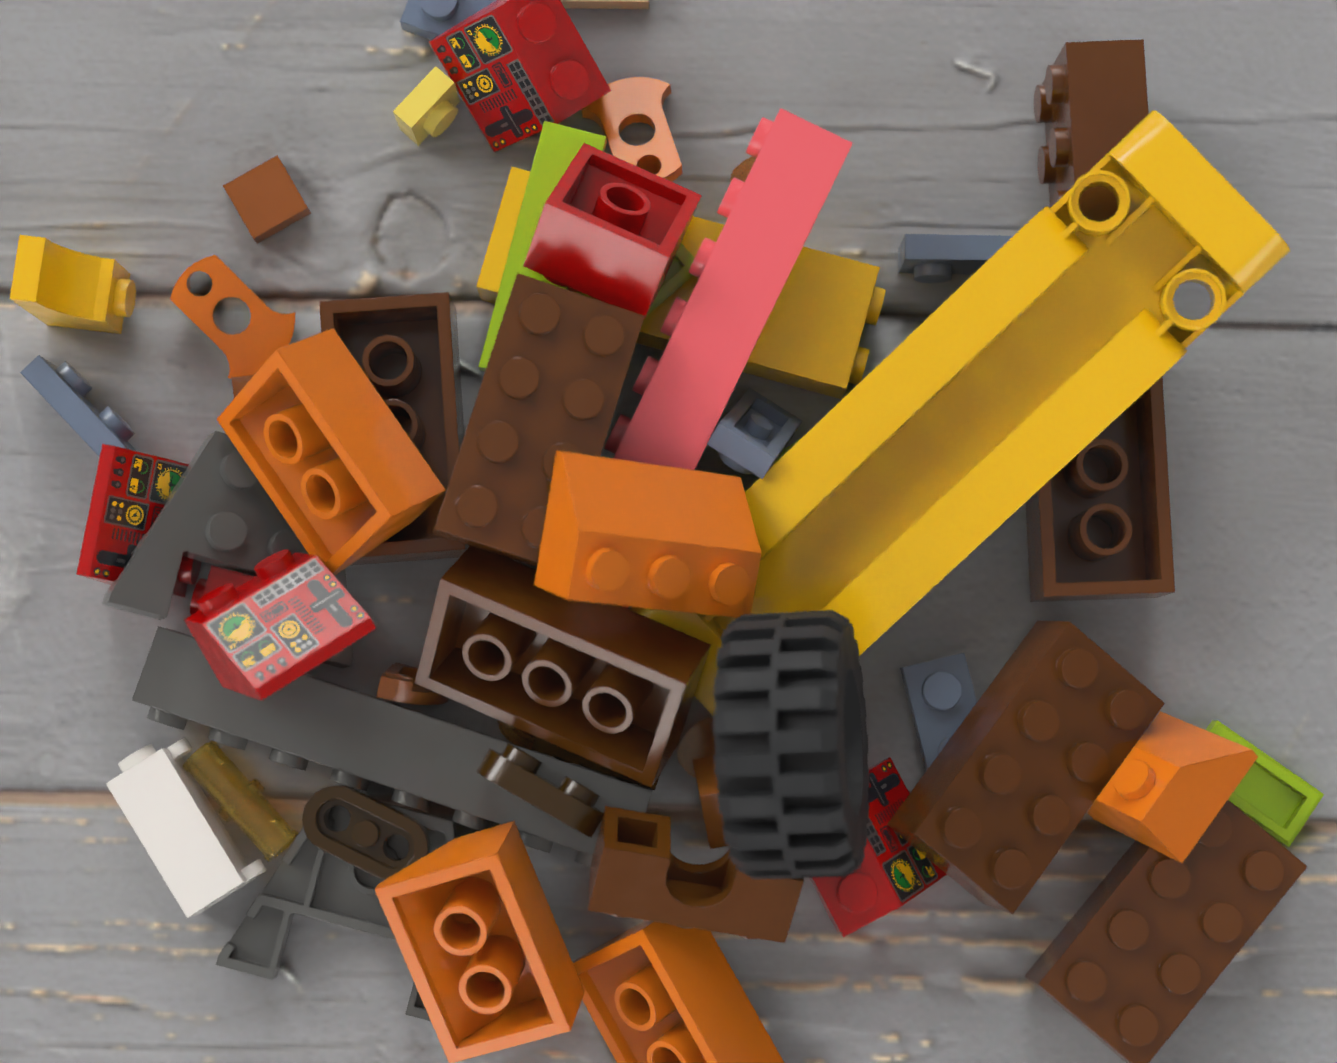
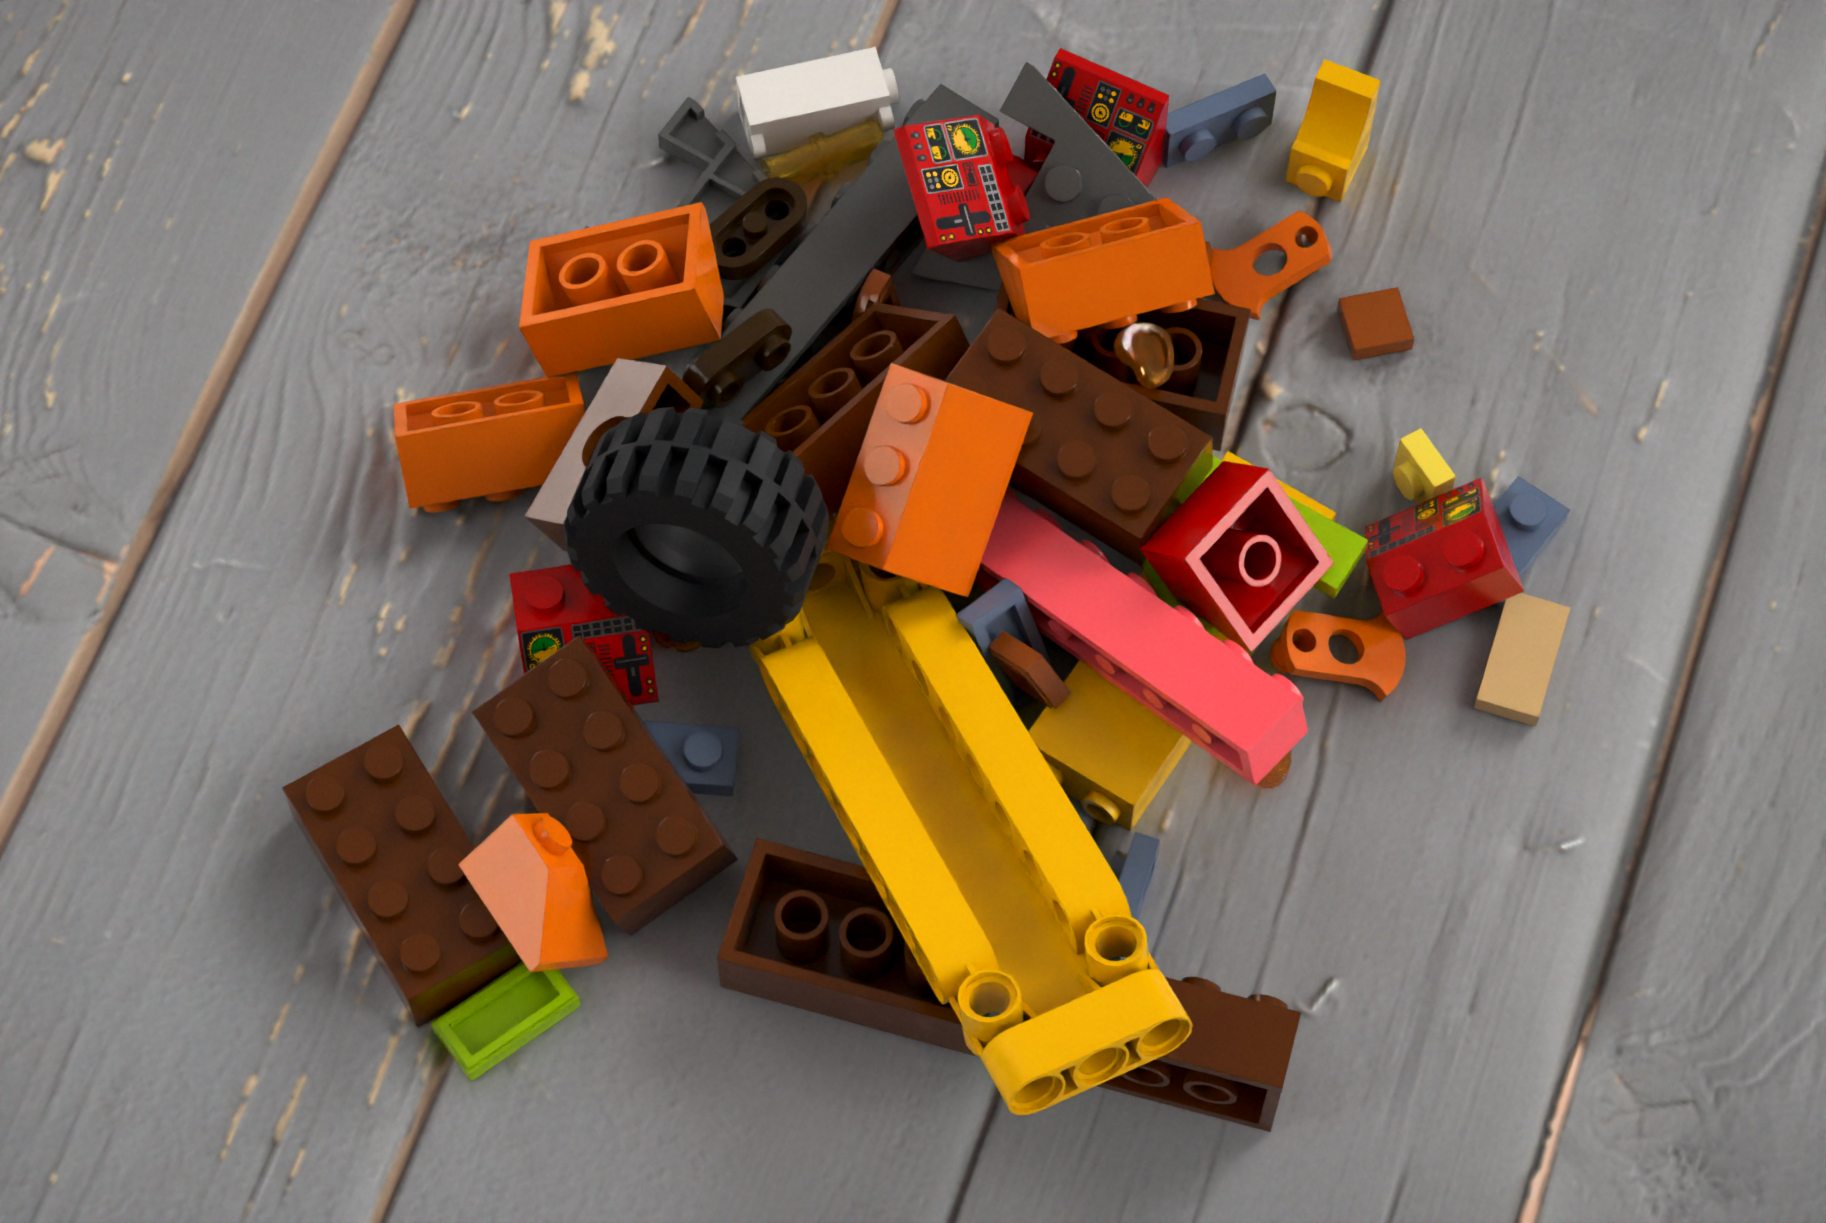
camera: 110 degrees right, 20 degrees down
none -> dark orange tile [988,631,1071,709]
none -> clear orange piece [1114,323,1174,389]

